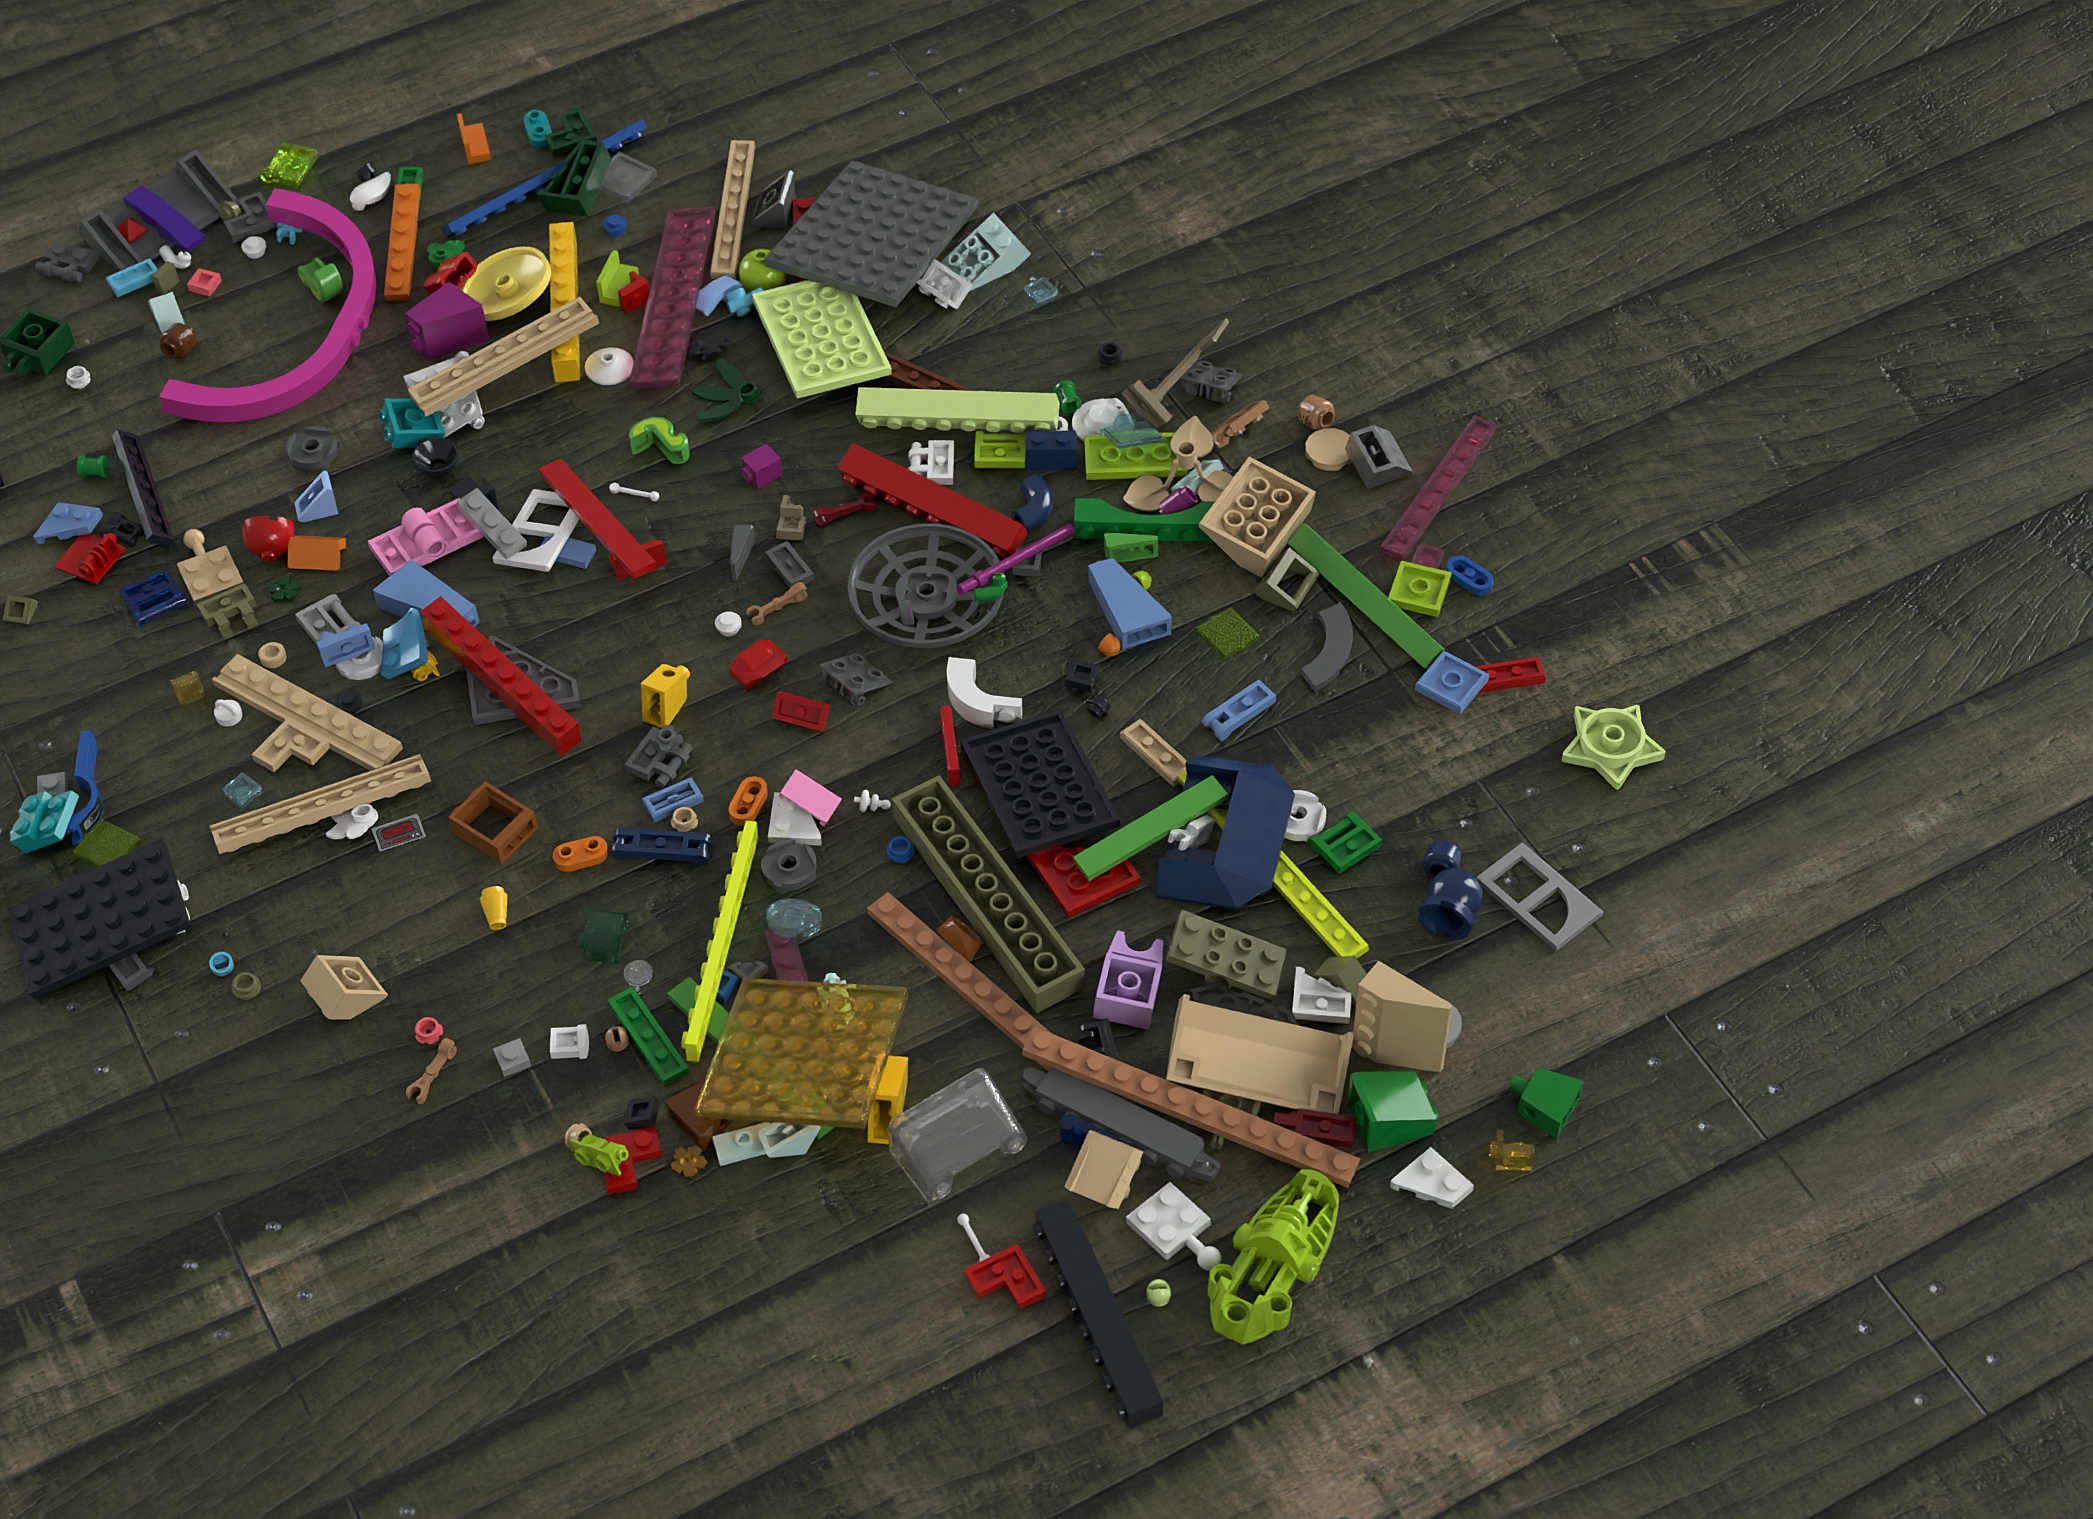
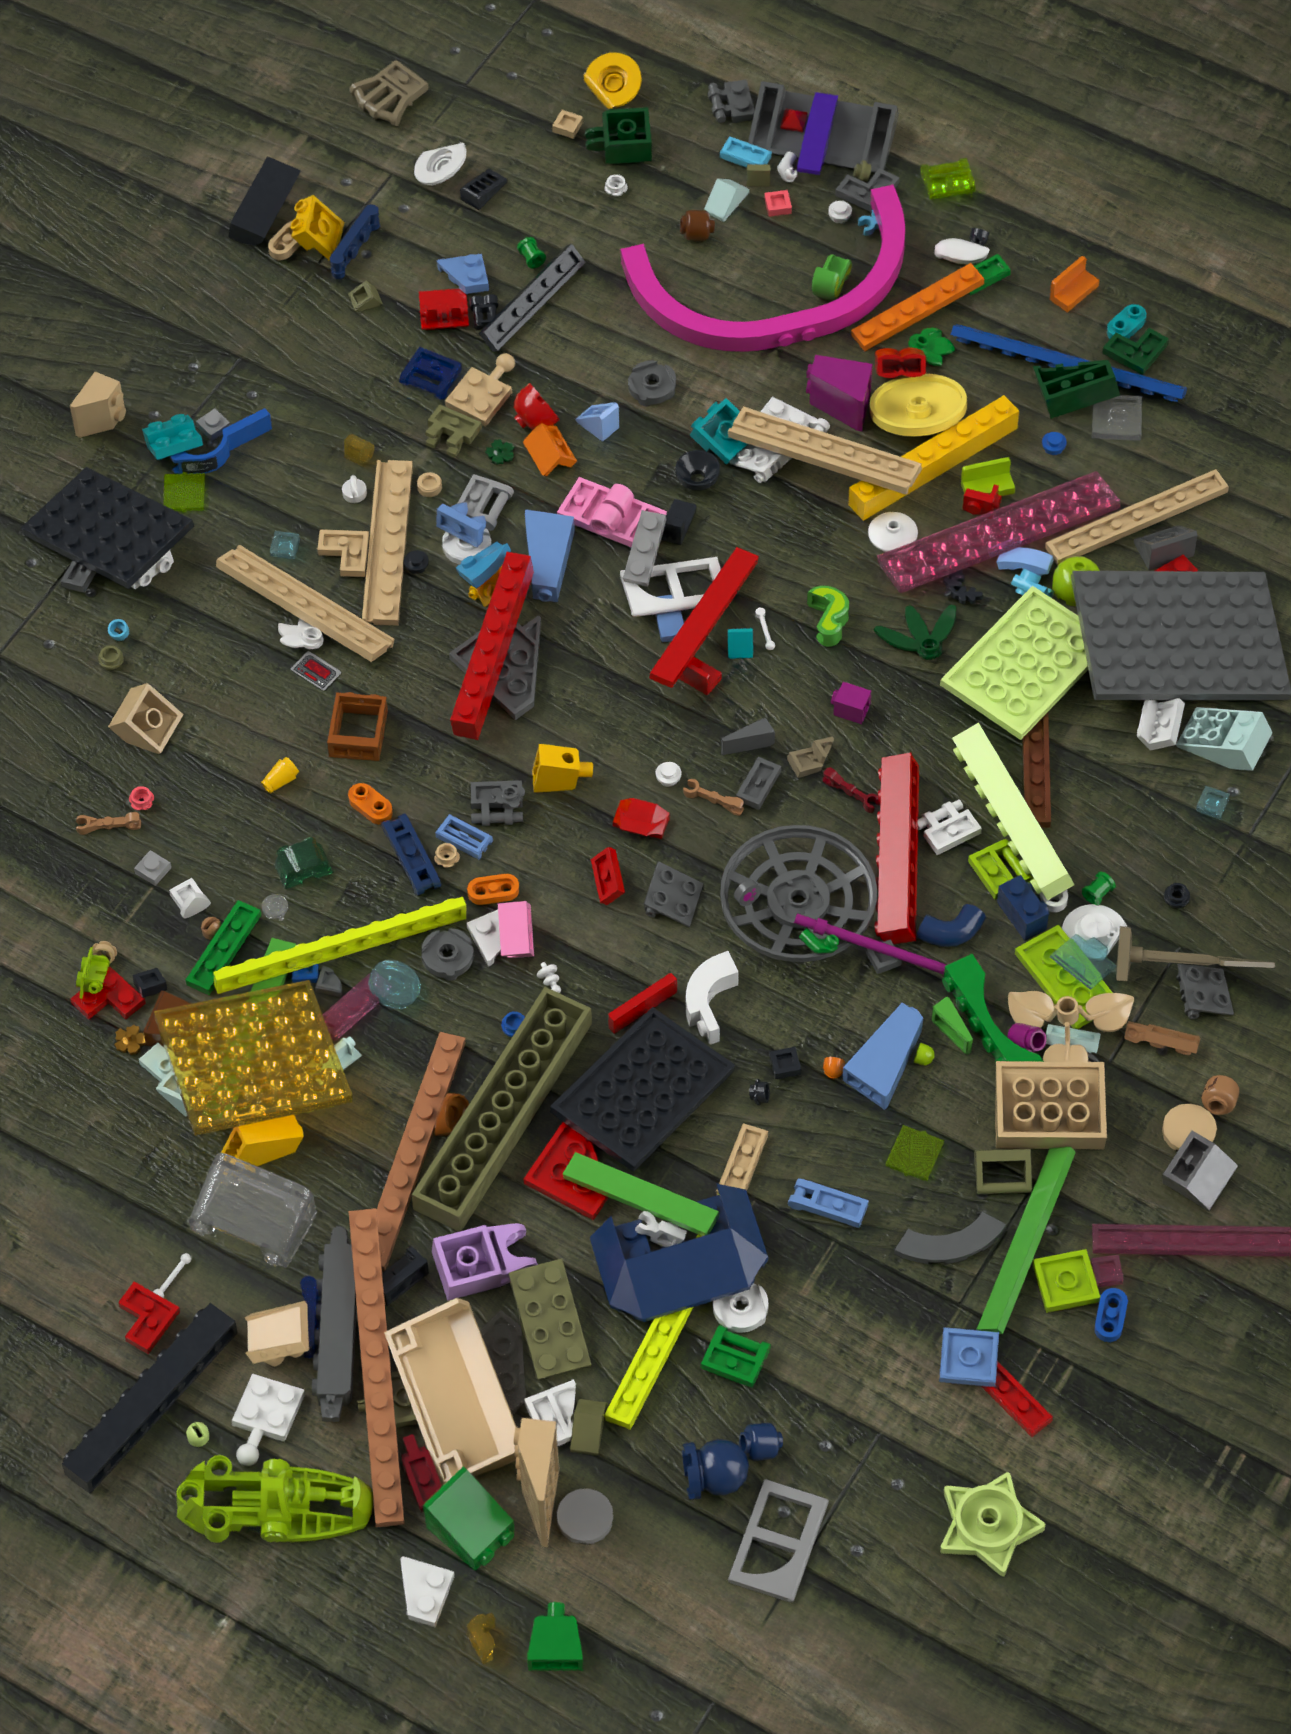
camera: 60 degrees right, 5 degrees up
none -> teal slope [728,628,753,659]

